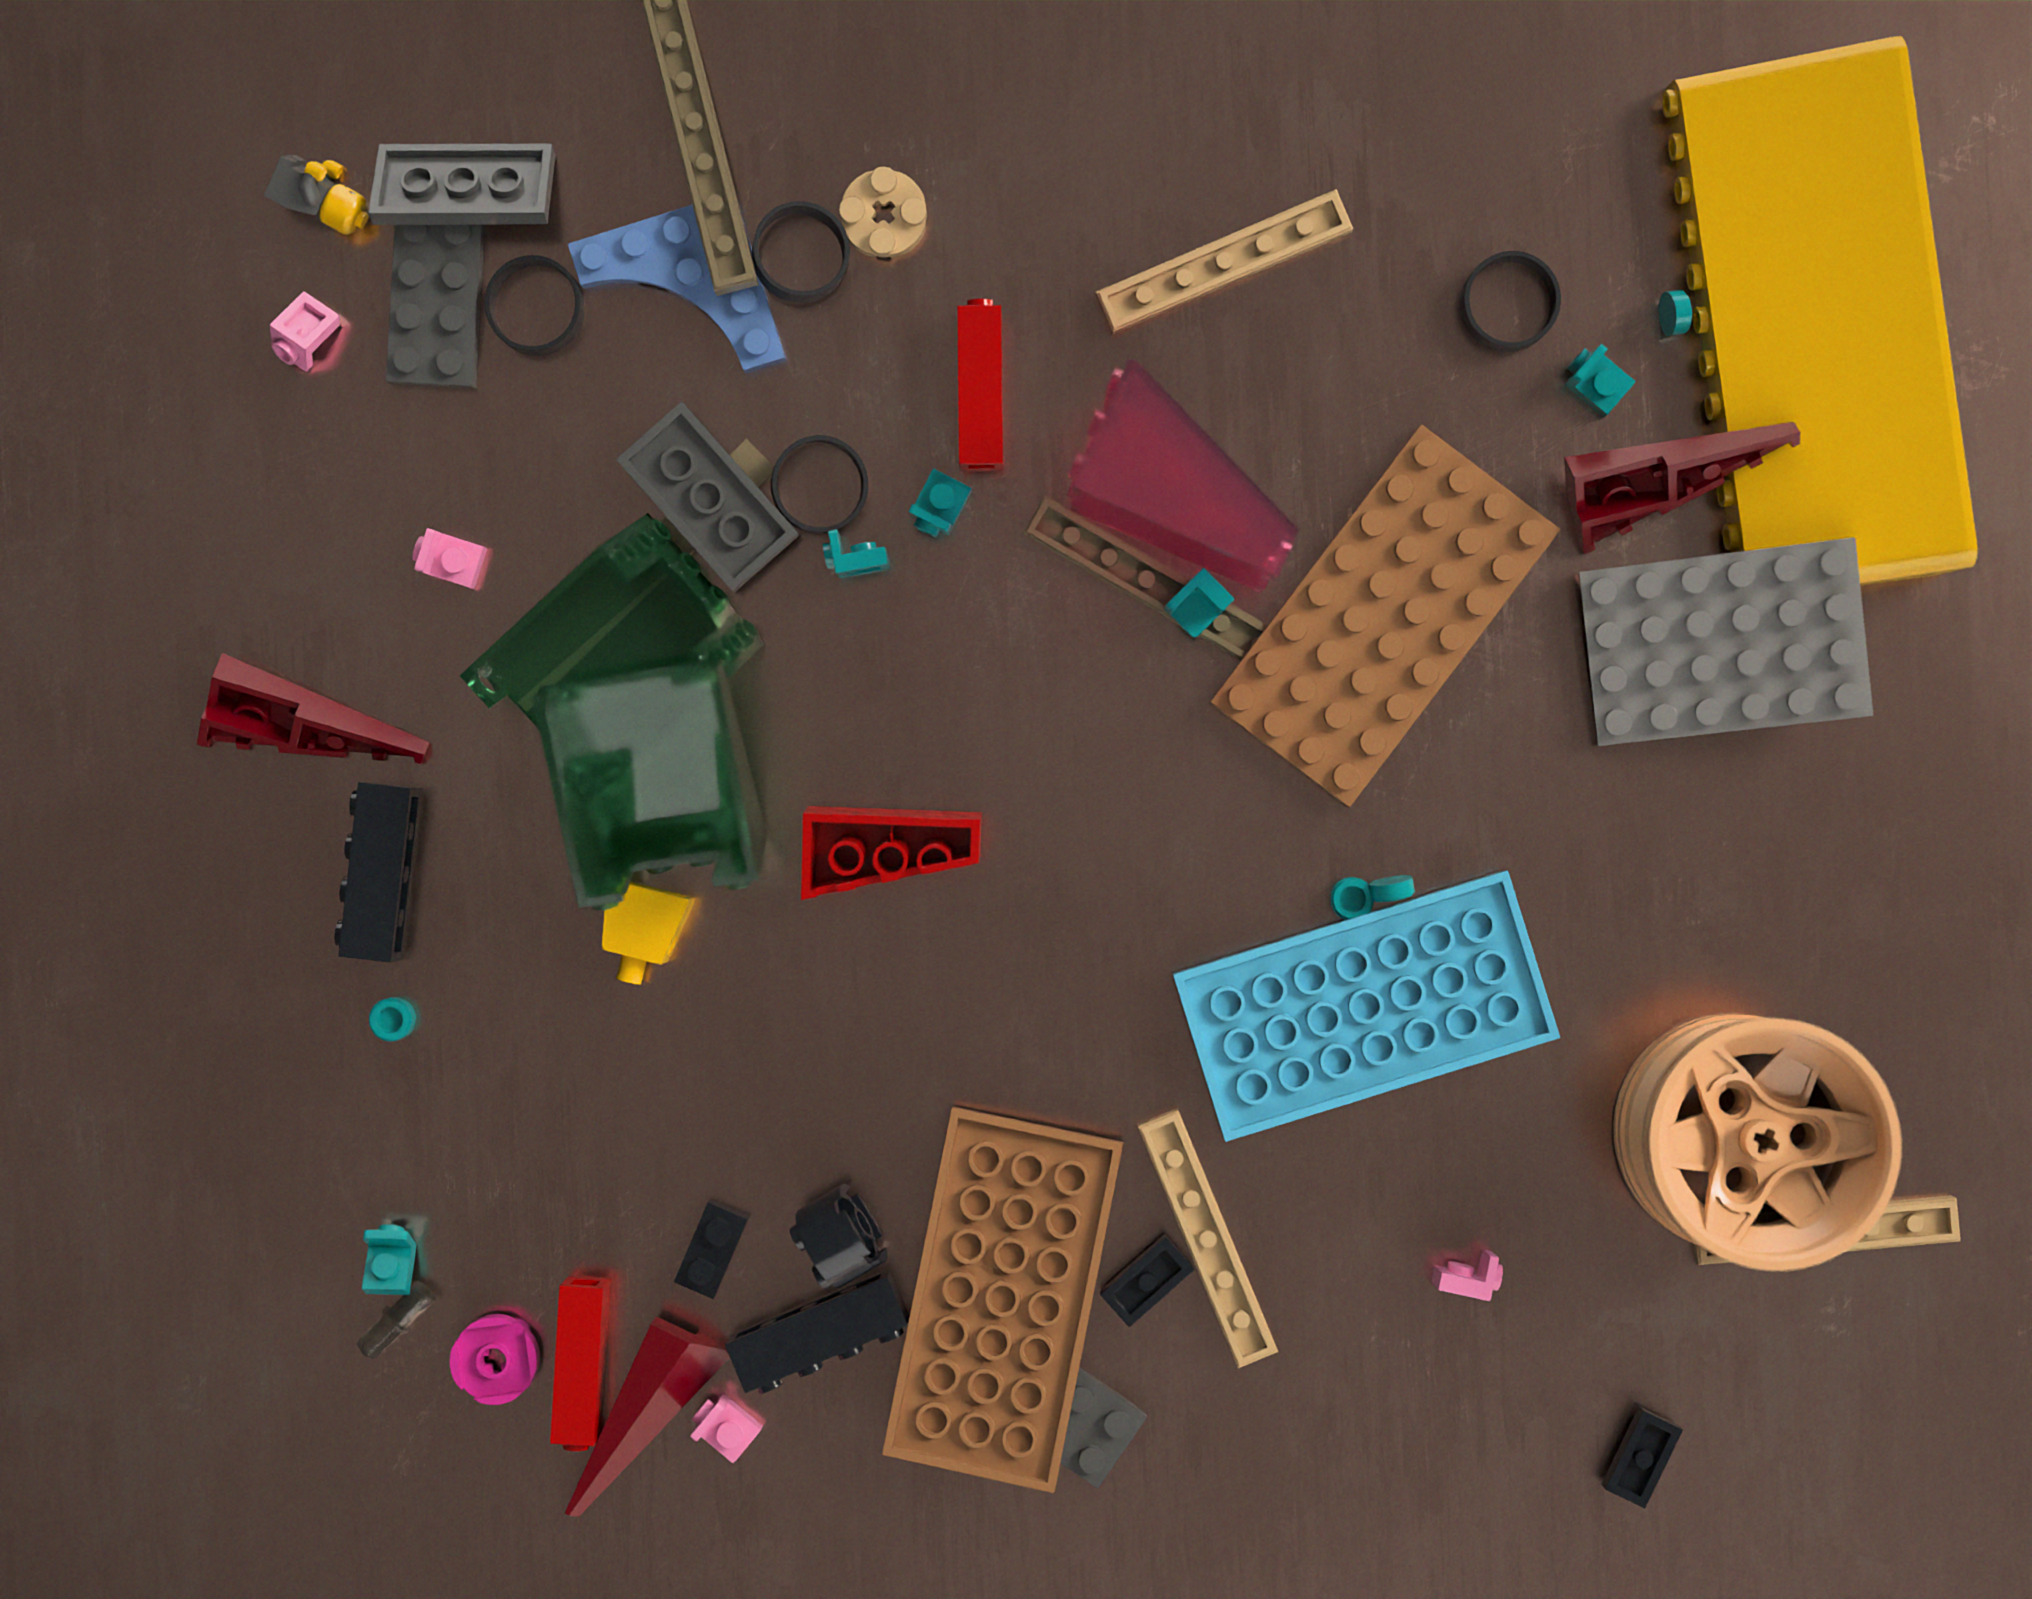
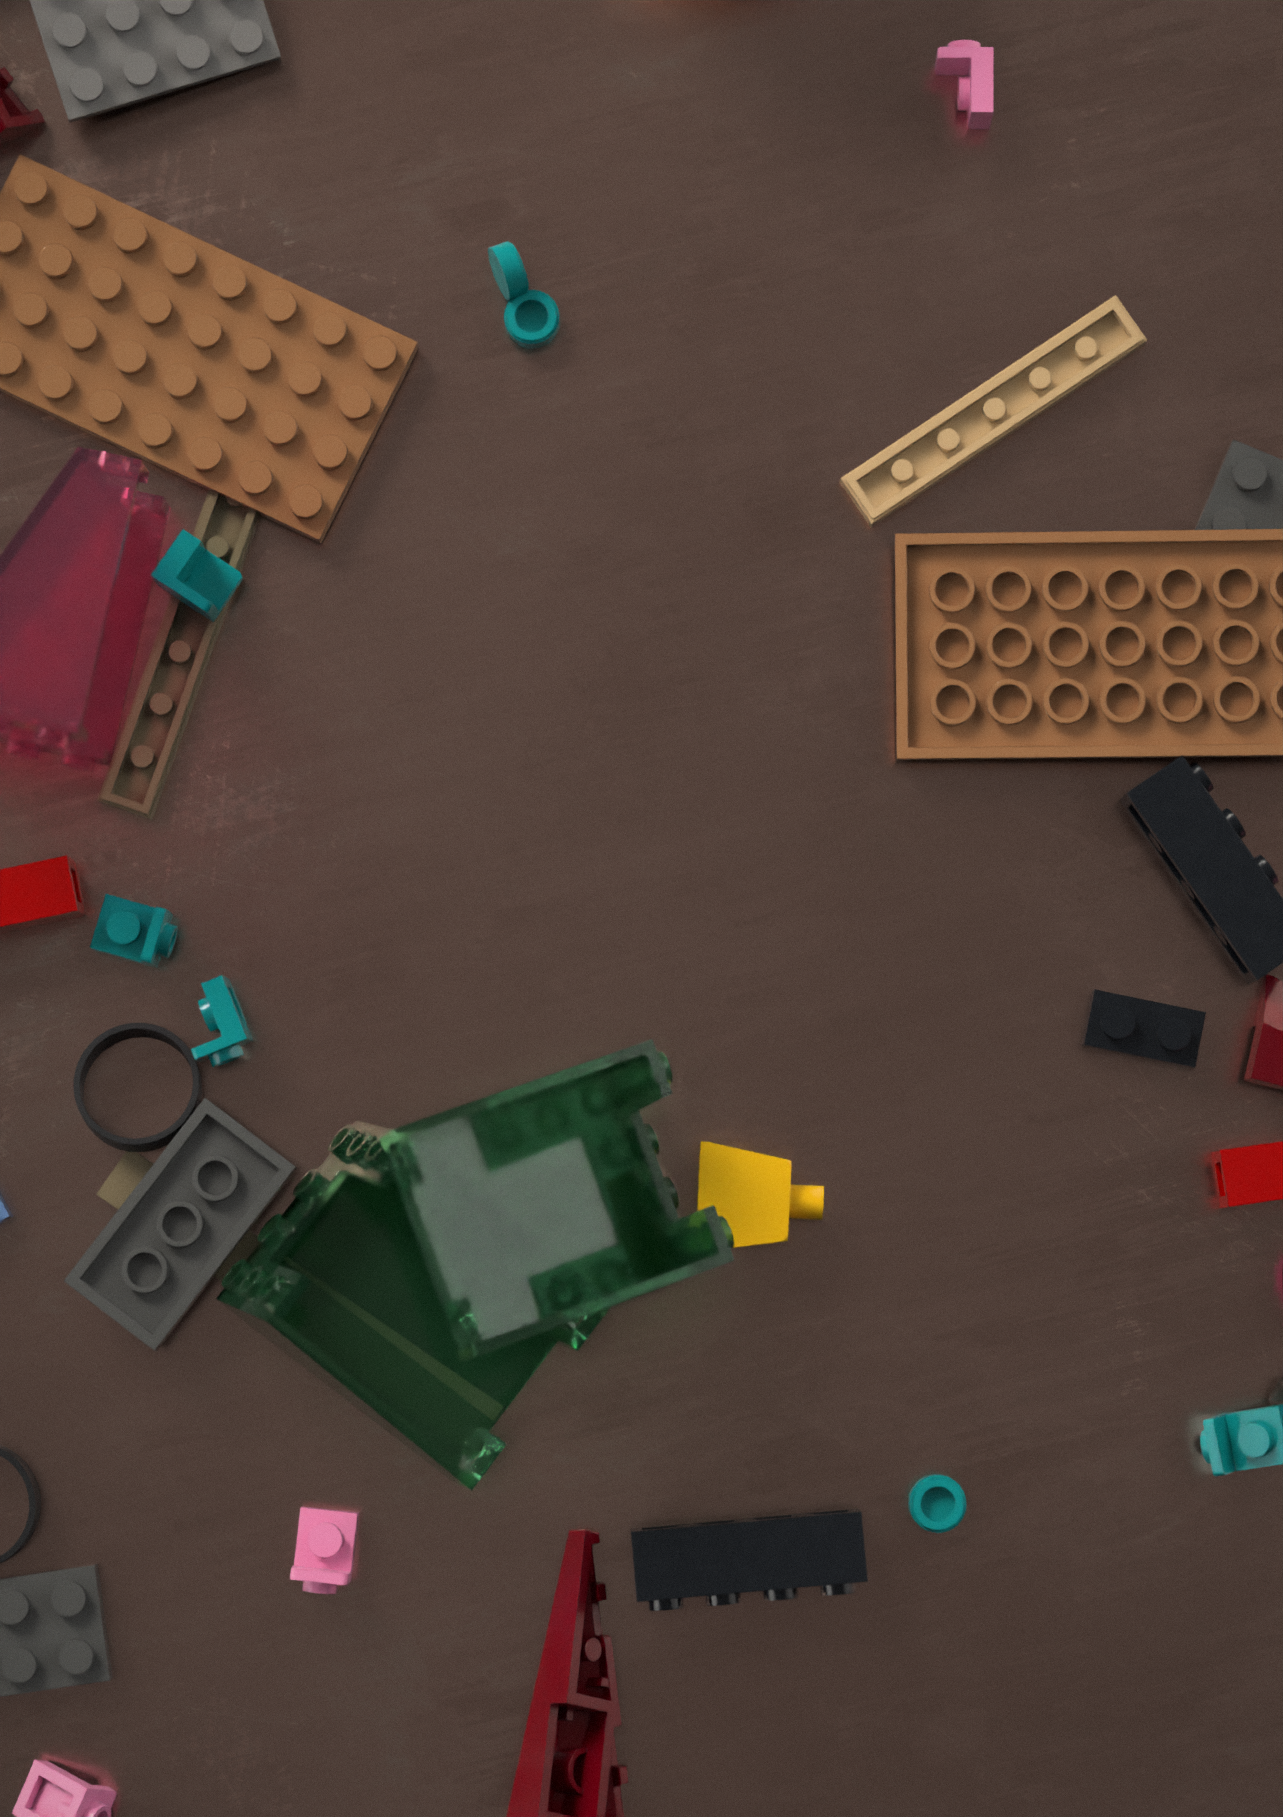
camera: 100 degrees left, 5 degrees down
black brick [789,1184,888,1289] -> none
red wedge [801,806,982,900] -> none
black plate [1100,1234,1195,1327] -> none
medium azure plate [1172,870,1560,1142] -> none

